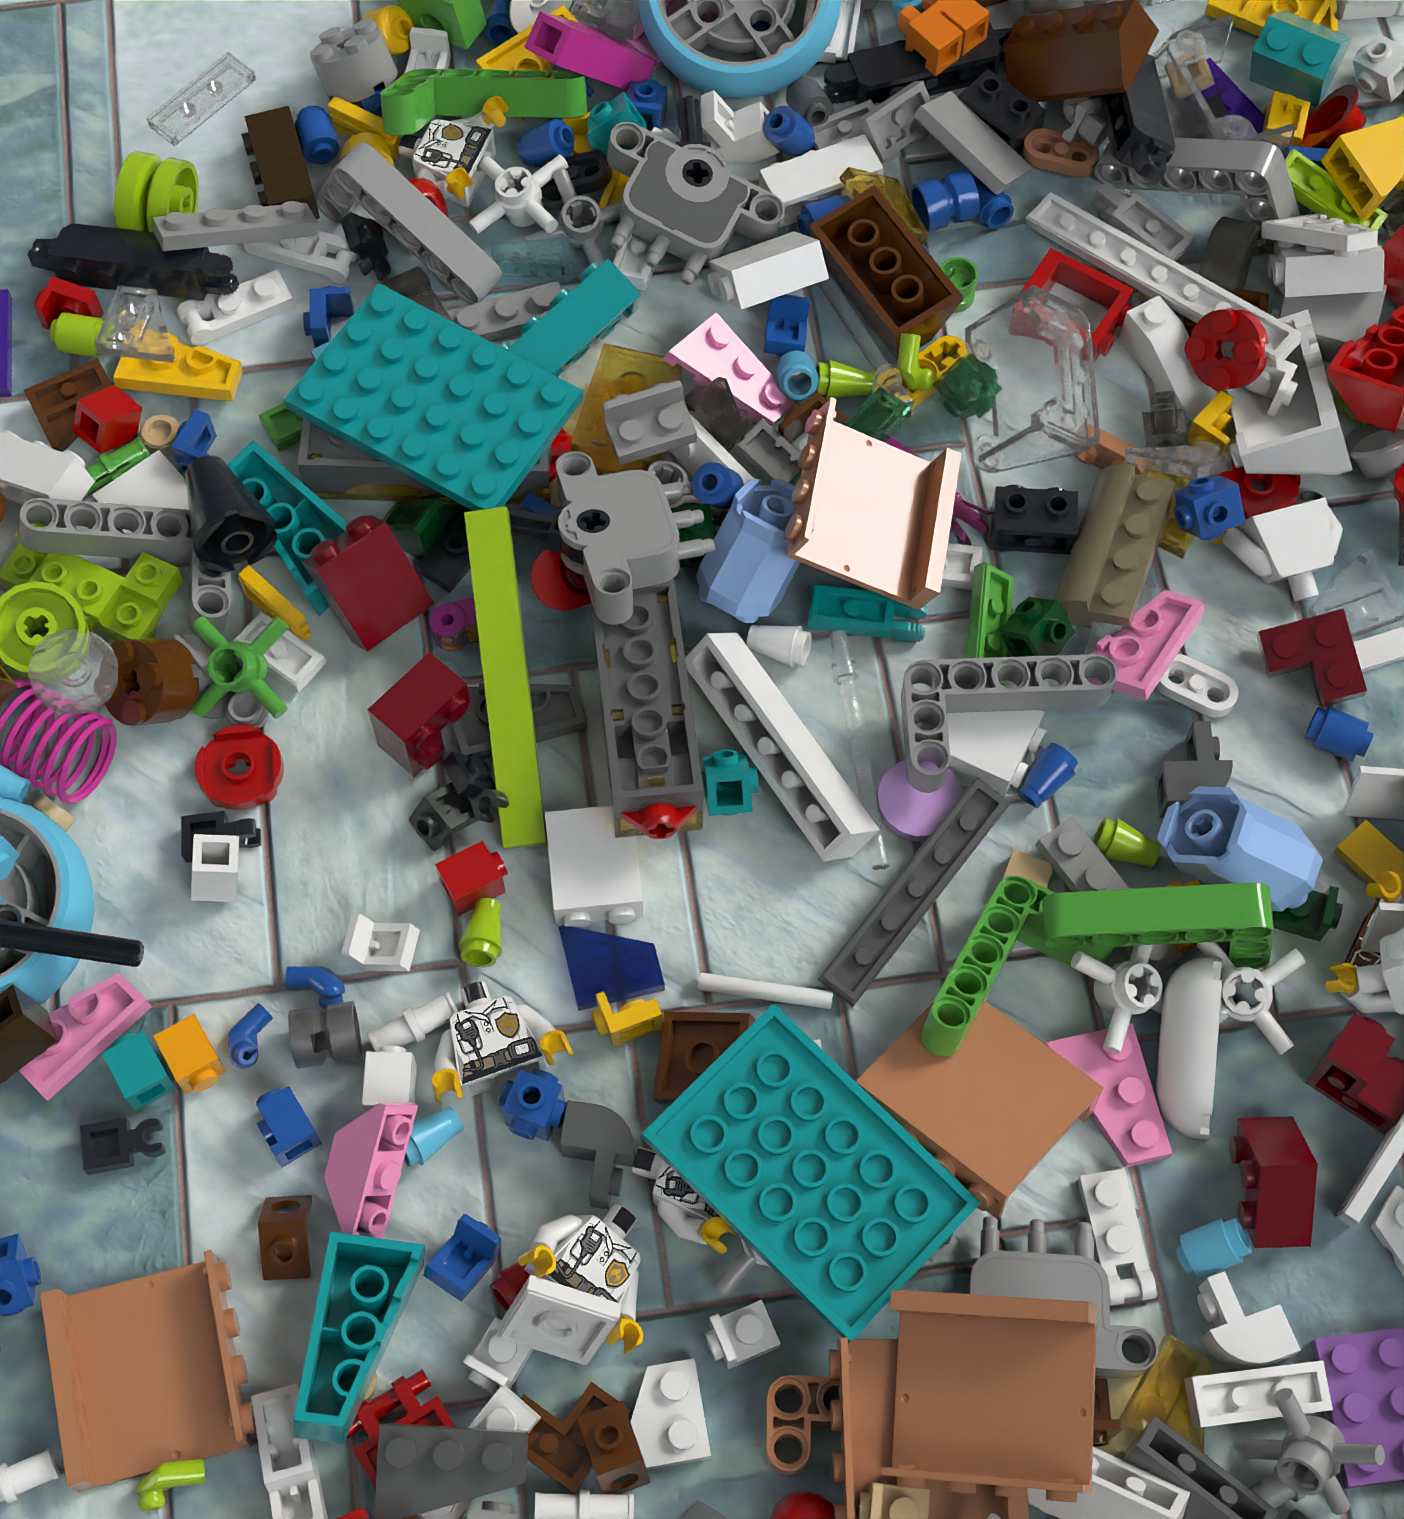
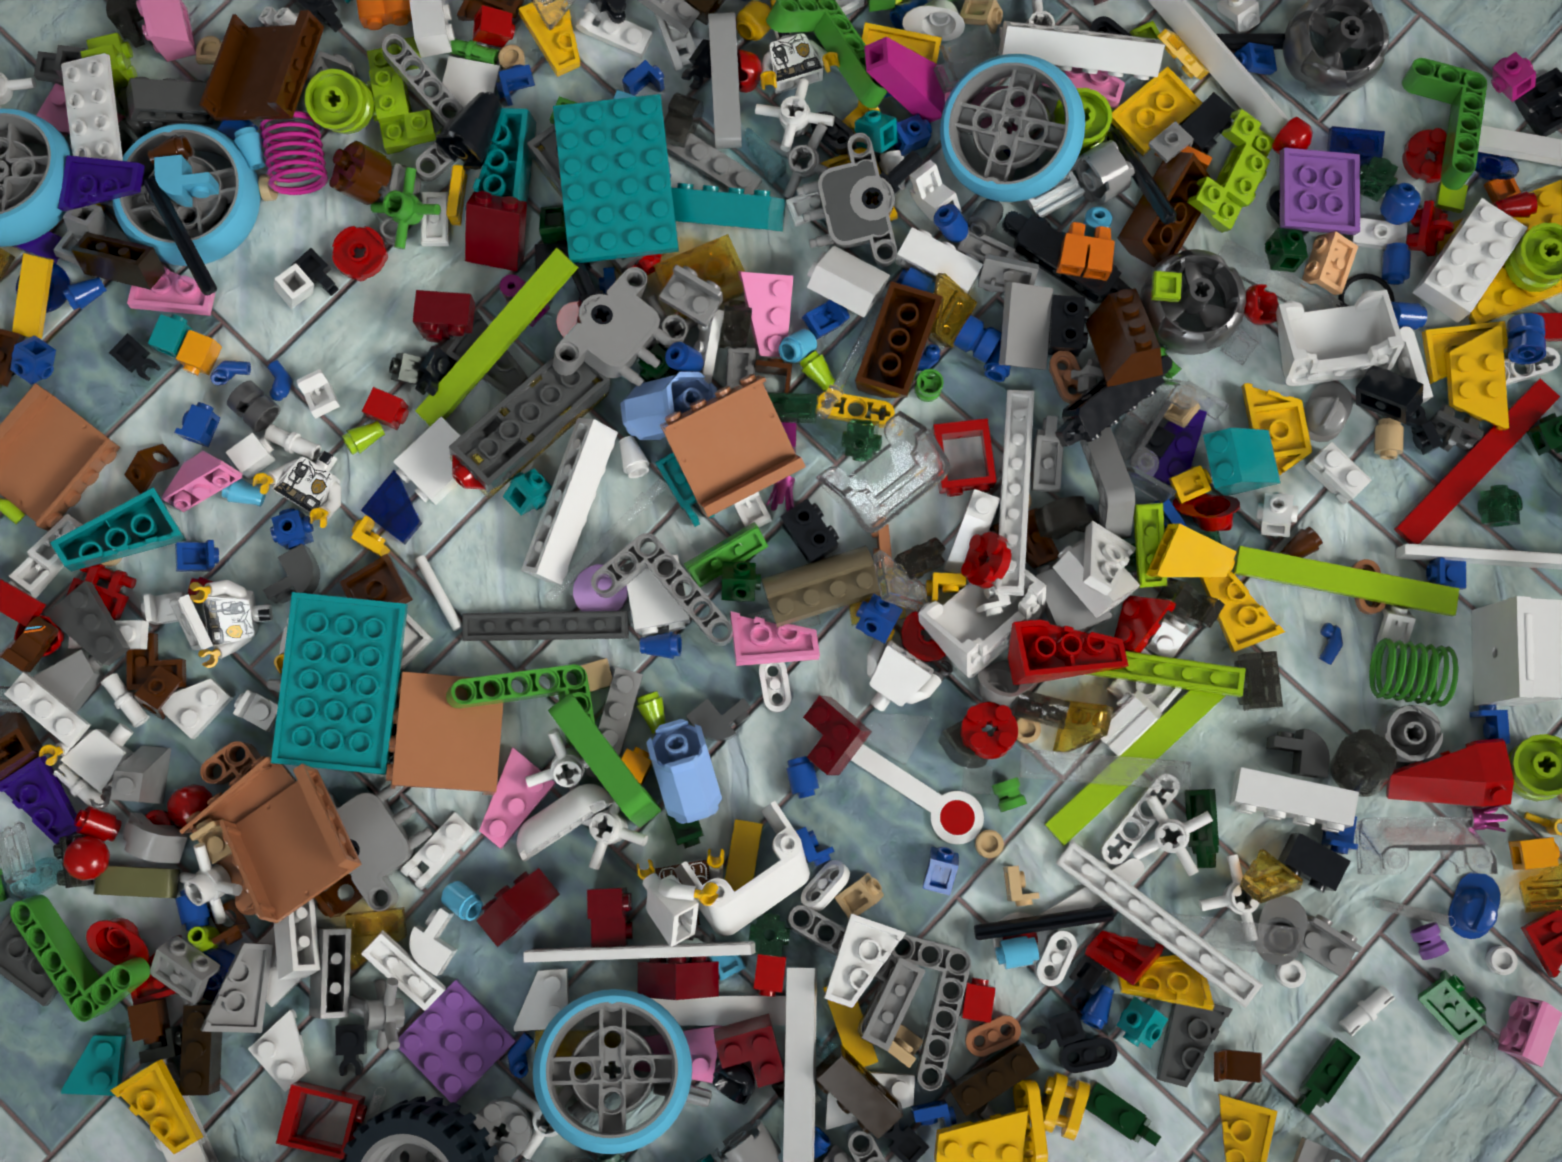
camera: 50 degrees right, 15 degrees up
clear tile [28,629,119,714] -> none
blue brick [517,119,575,167] -> none
lime arm [897,333,933,391] -> none

